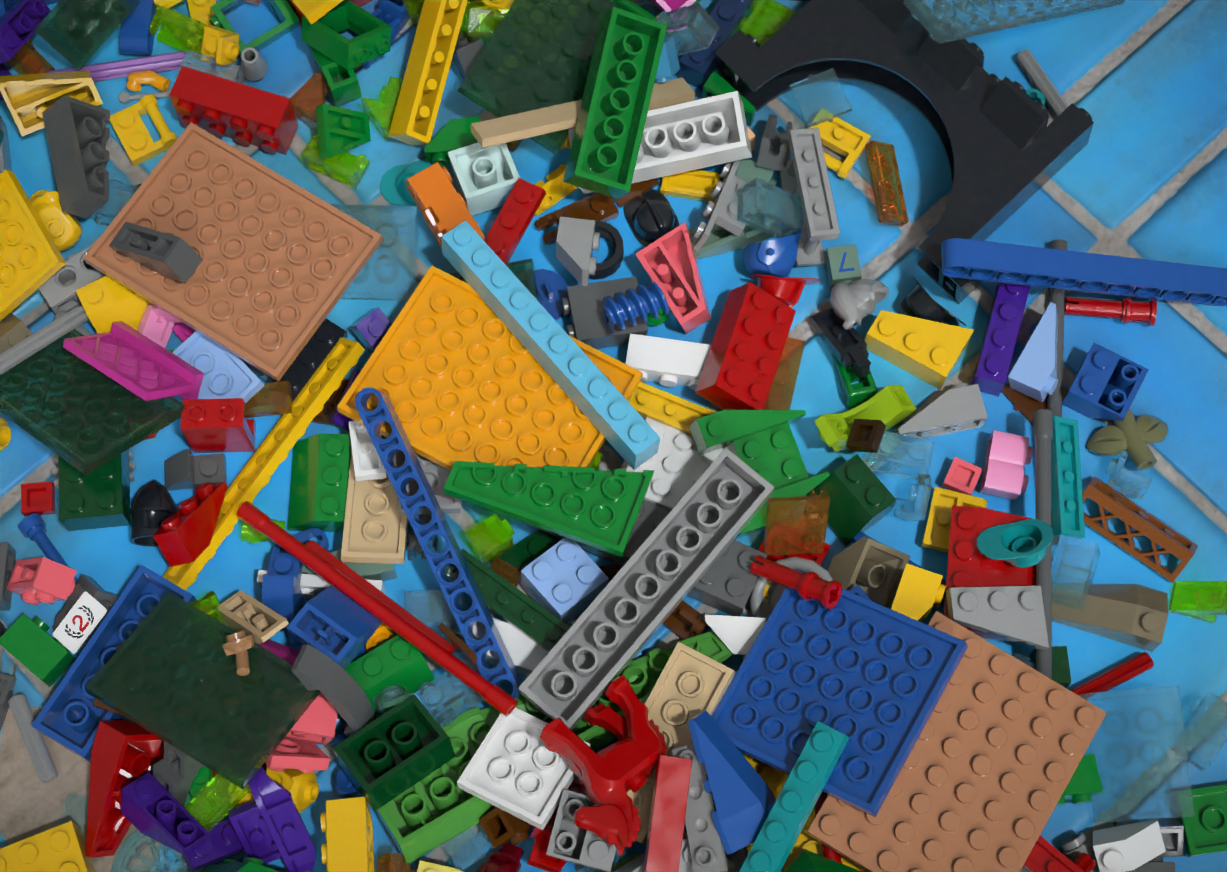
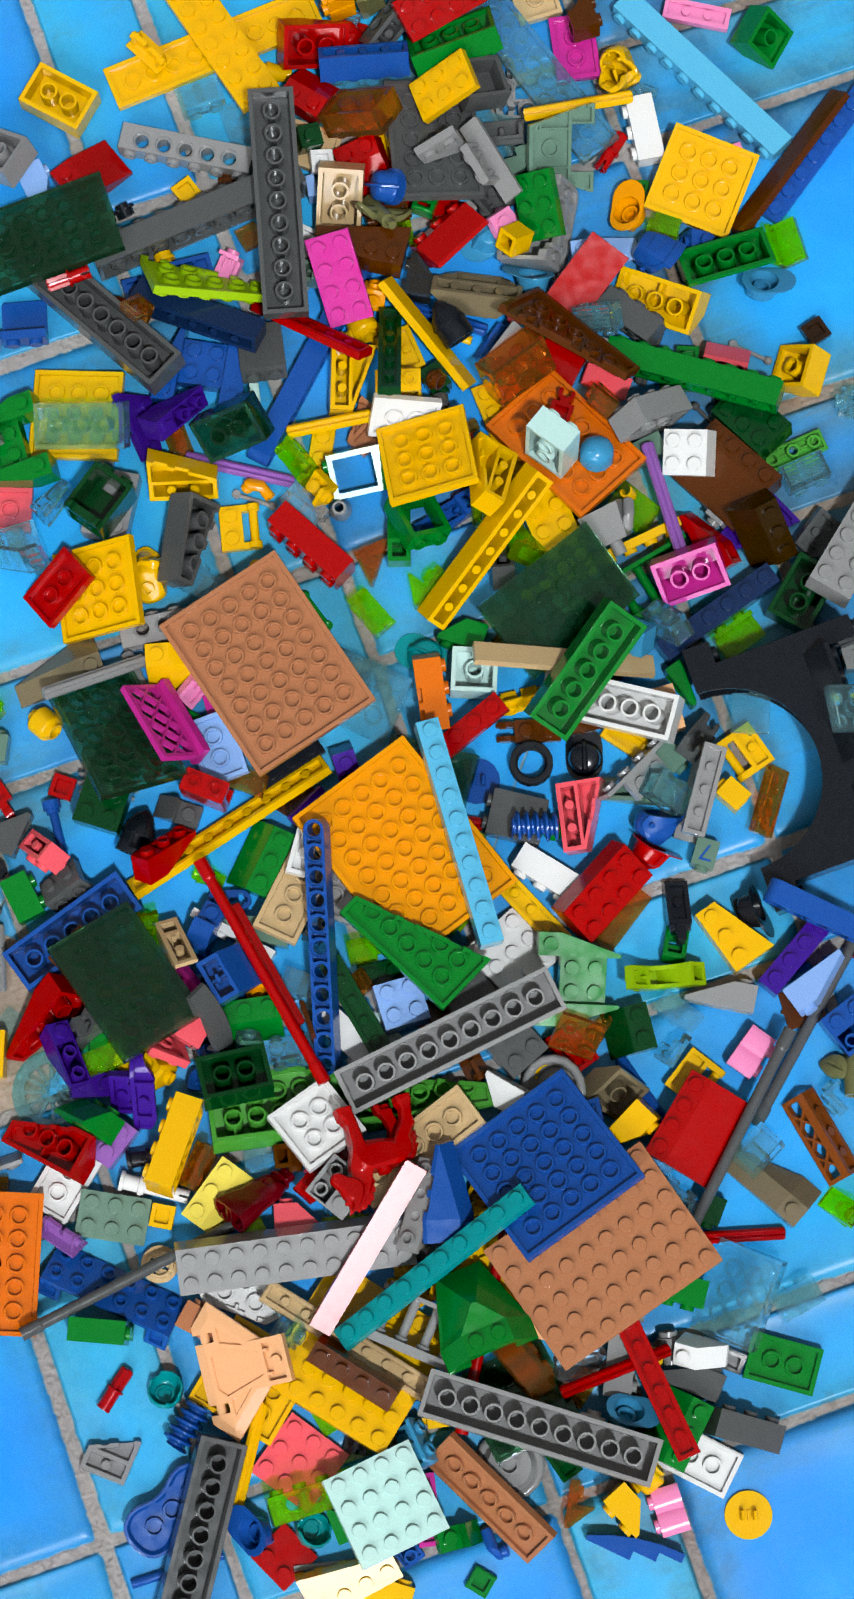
camera: 30 degrees right, 10 degrees up
white sticker [53,591,107,654] -> none
dark grey slope [109,222,202,283] -> none
medium nougat plate [222,630,255,676] -> none
green wing [316,103,371,161] -> none
light grey slope [556,217,600,286] -> none
red pin [750,555,842,609] -> none
light grey hair [830,279,889,330] -> none
dark brown plate [846,419,886,453] -> none
coral plate [942,457,983,495] -> none
light grey wing [946,586,1049,651] -> none
teal piece [977,519,1053,568] -> none
teal plate [1051,416,1085,540] -> none
none -> yellow brick [715,776,752,814]

